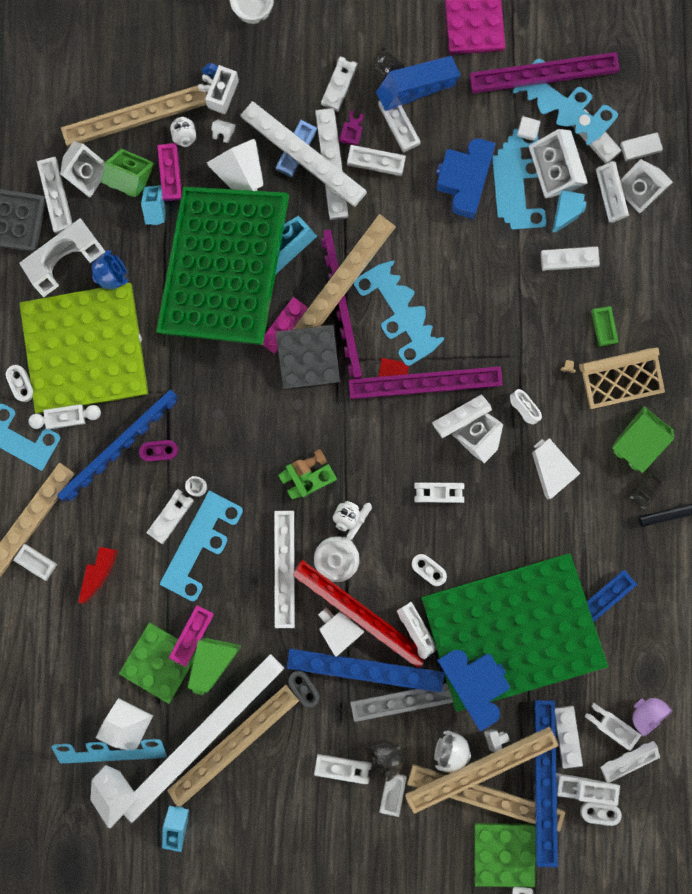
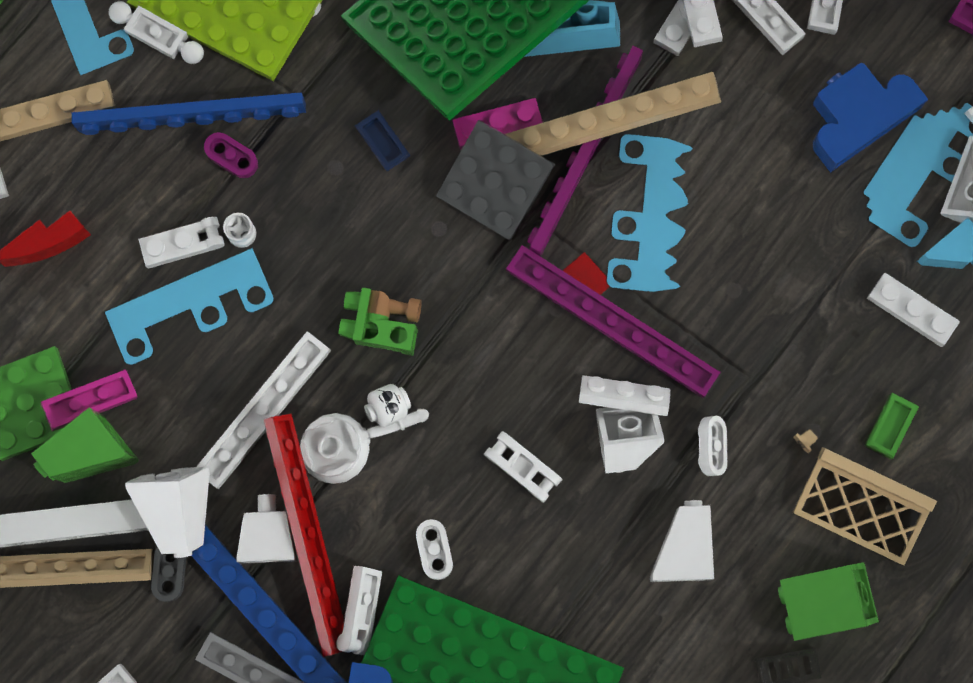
camera: 40 degrees right, 5 degrees down
none -> white slope [125,467,210,558]
none -> dark blue tile [355,110,411,171]

